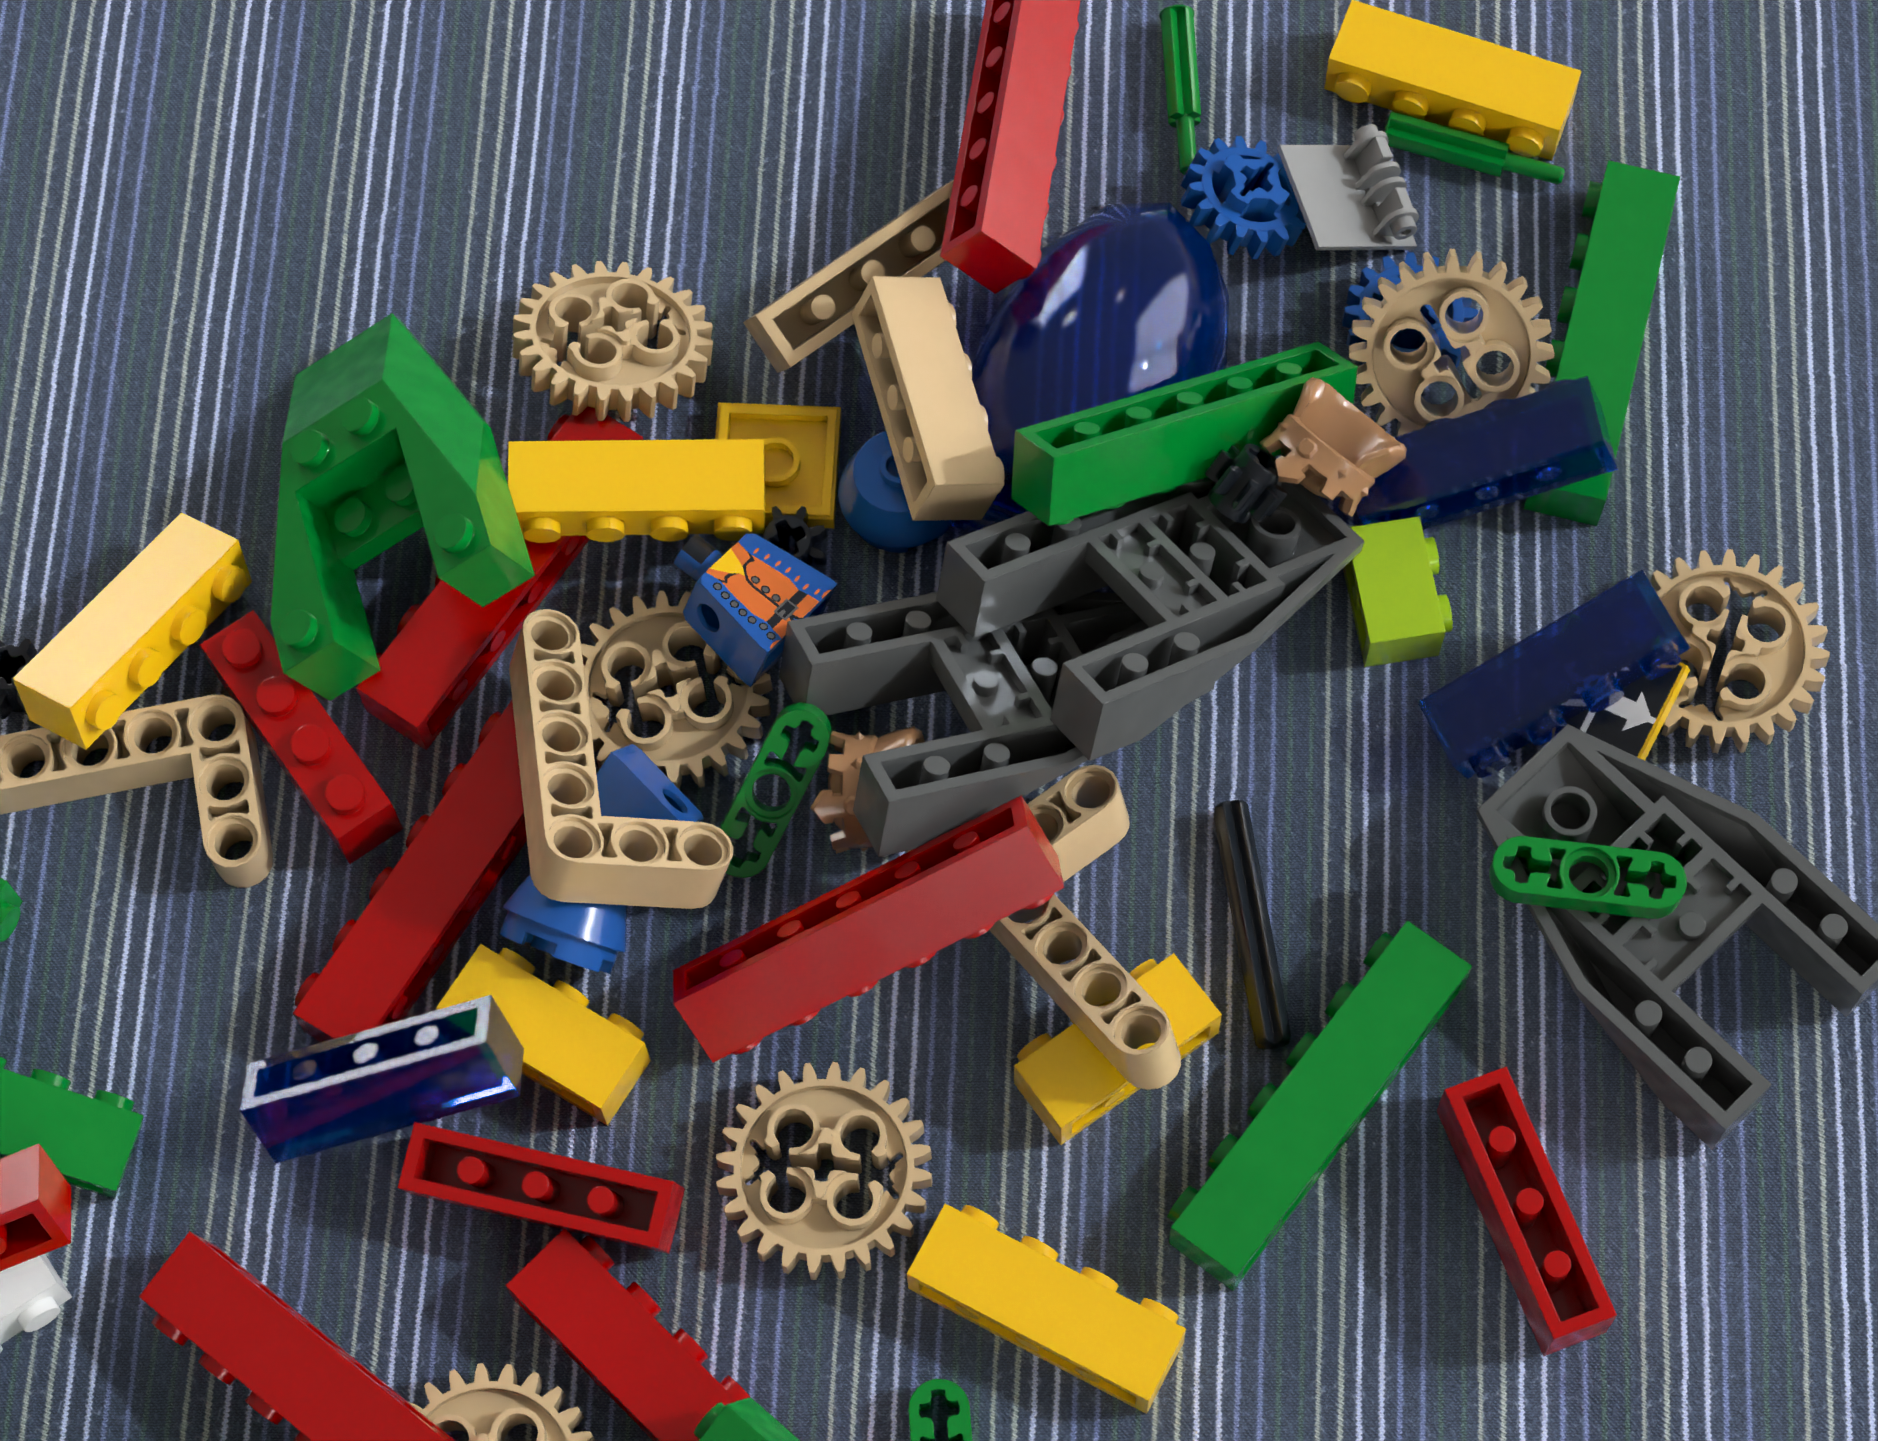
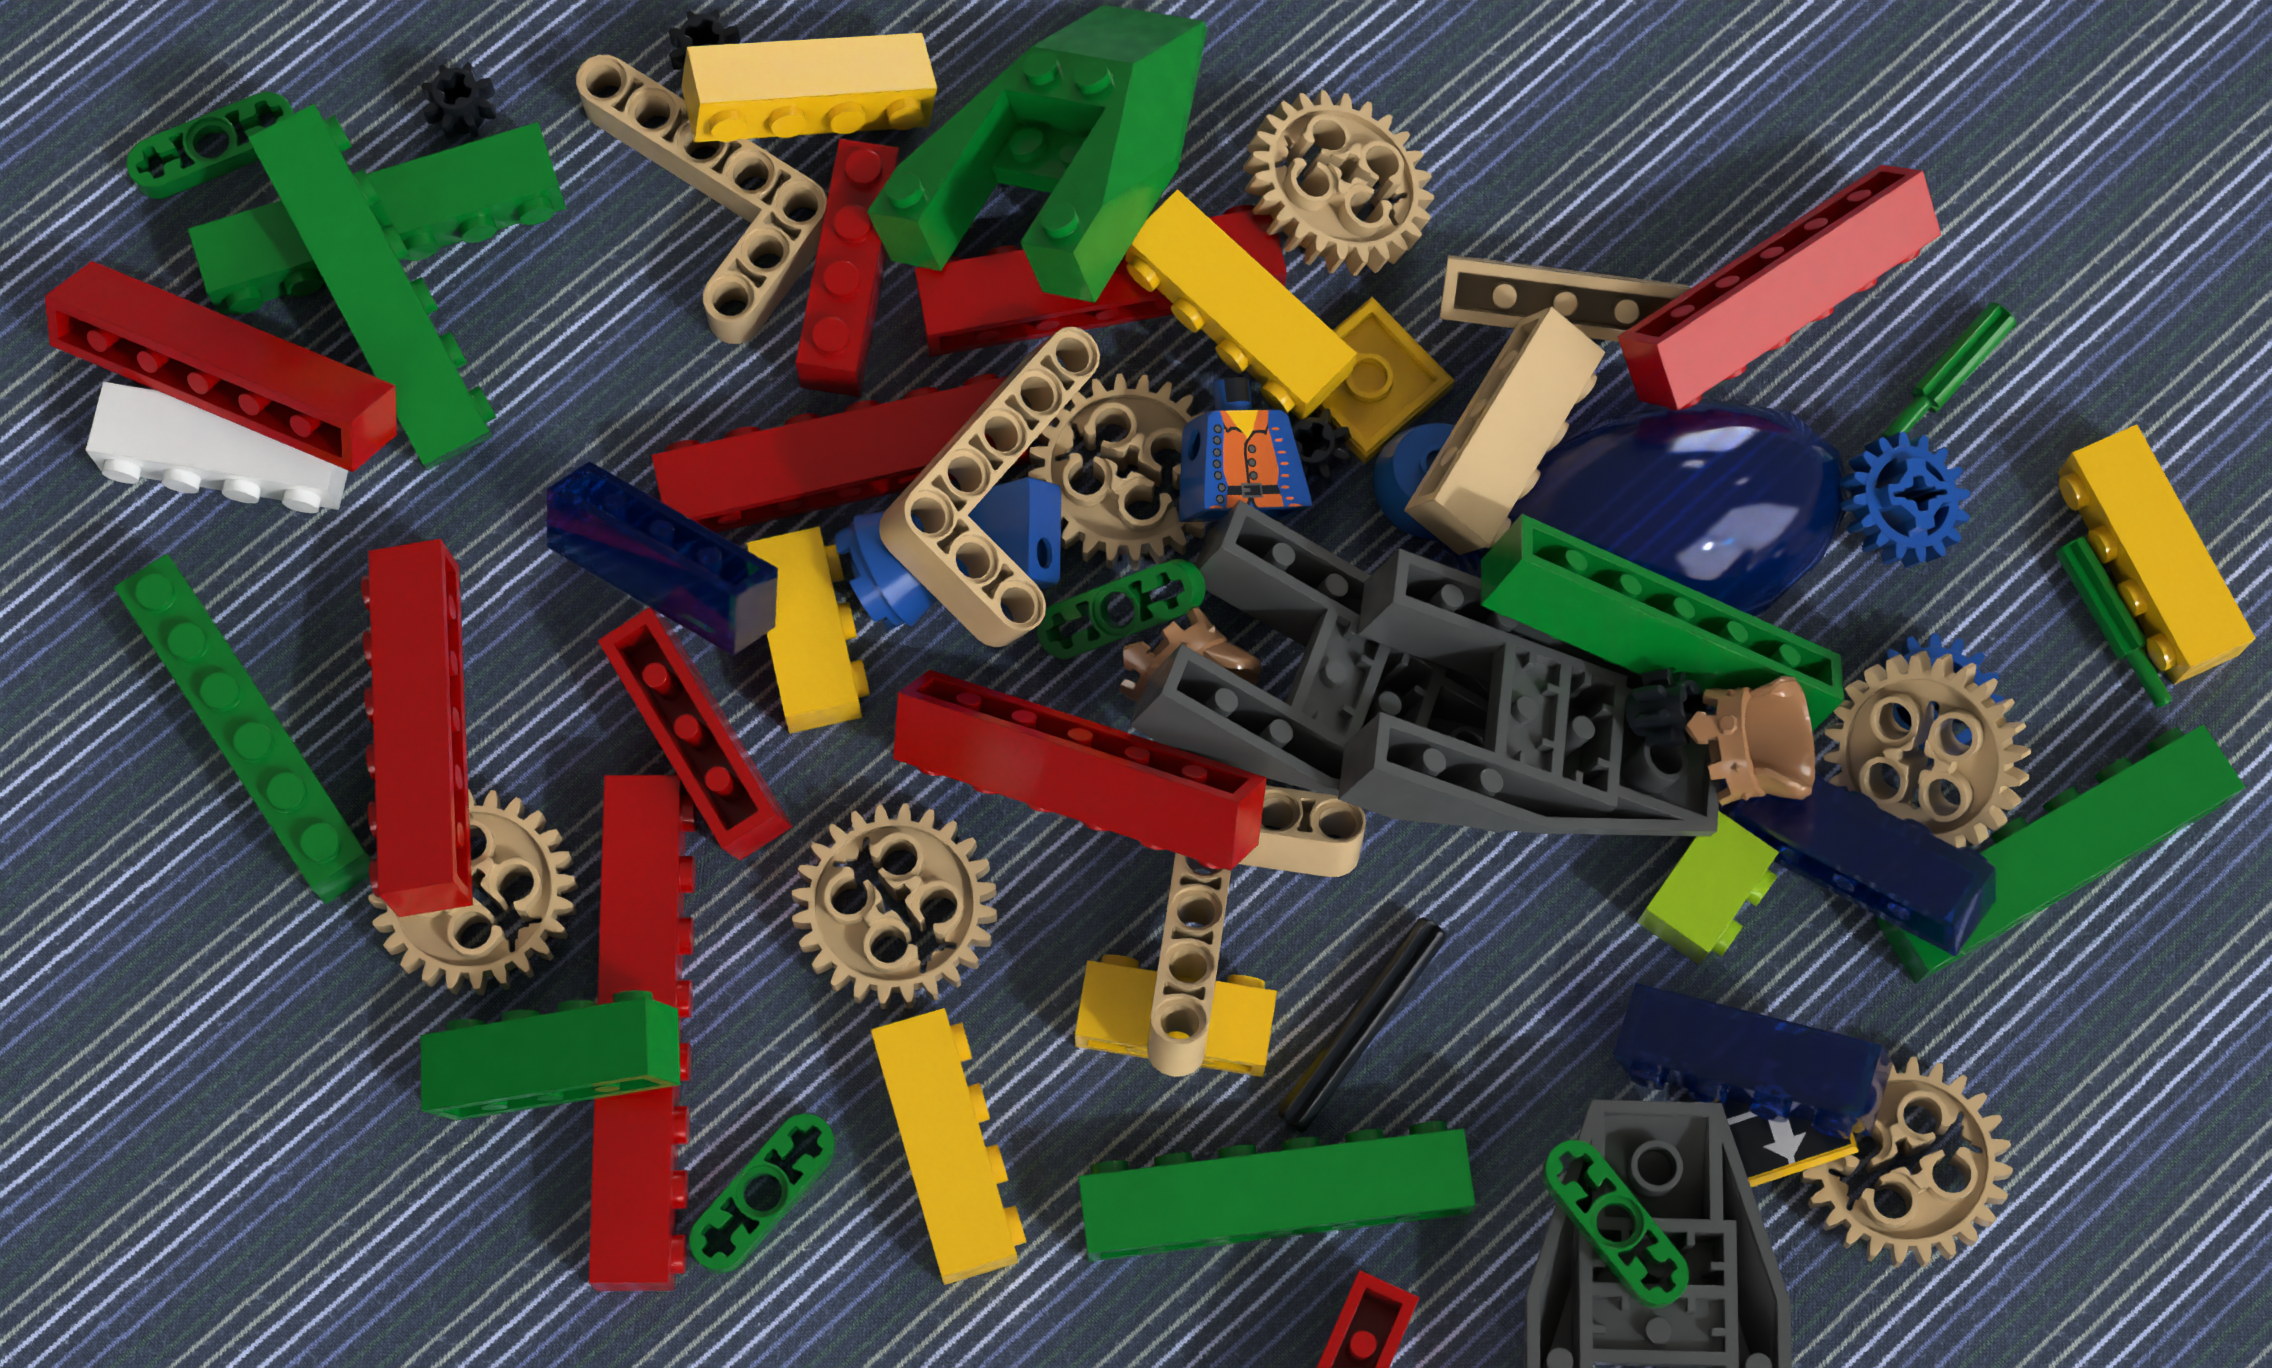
camera: 40 degrees right, 5 degrees up
light grey hinge [1277,124,1419,250] -> none

